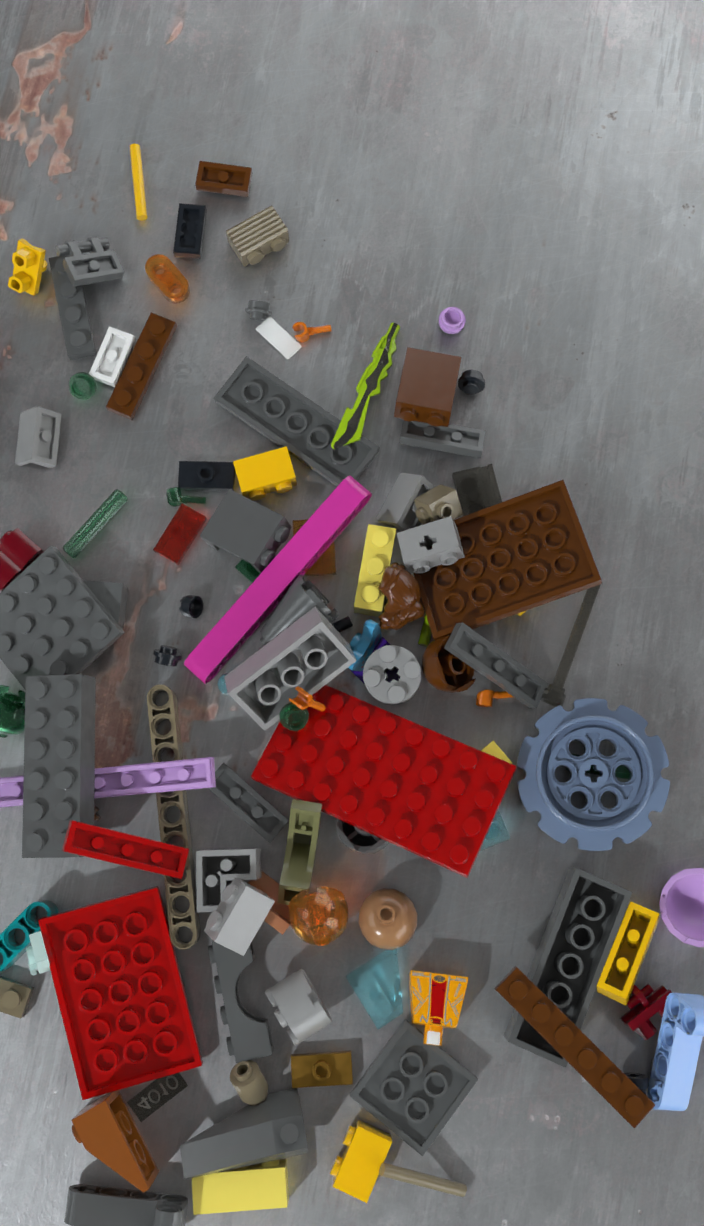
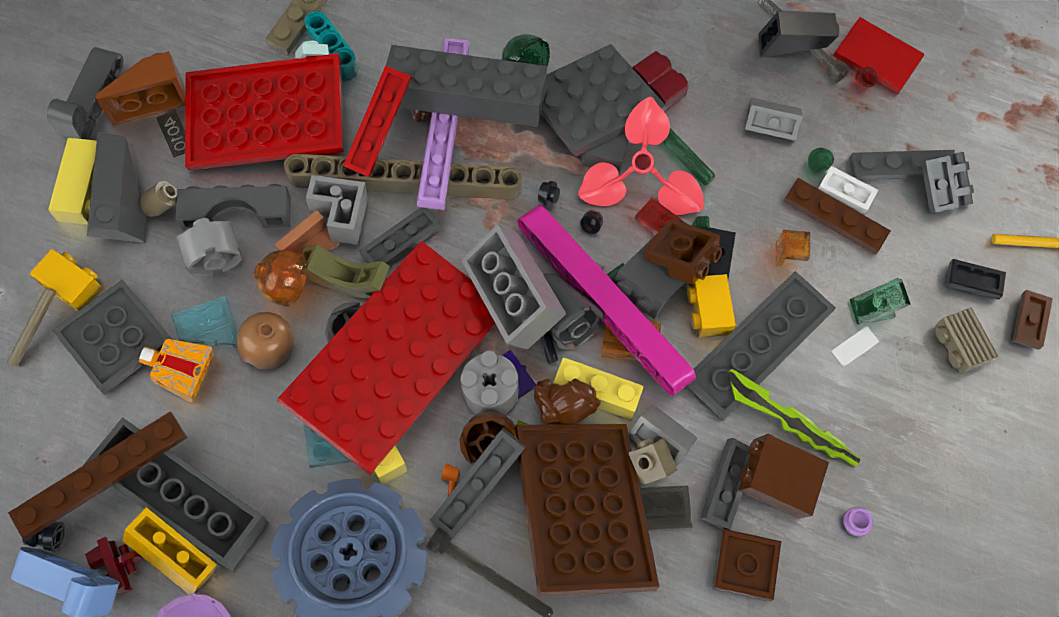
camera: 95 degrees right, 10 degrees down
yellow hips [8,238,47,296] -> none
clear orange plate [145,254,190,304] -> none
light grey brick [204,877,275,956] -> none
dark grey plate [245,300,272,321] -> none
clear green plate [279,702,309,731] -> none
orange hand [289,686,325,711] -> none
pearl gold plate [291,1051,353,1088] -> none
orange hand [292,322,331,343] -> none
dark azure piece [348,619,382,671] -> none
light grey brick [397,516,465,574] -> none
black plate [458,370,485,395] -> none
none -> coral plant [578,97,704,215]
none -> reddish brown plate [644,218,722,285]
none -> reddish brown plate [713,529,782,601]
none -> clear orange panel [775,229,810,267]
none -> clear green slope [849,278,911,325]

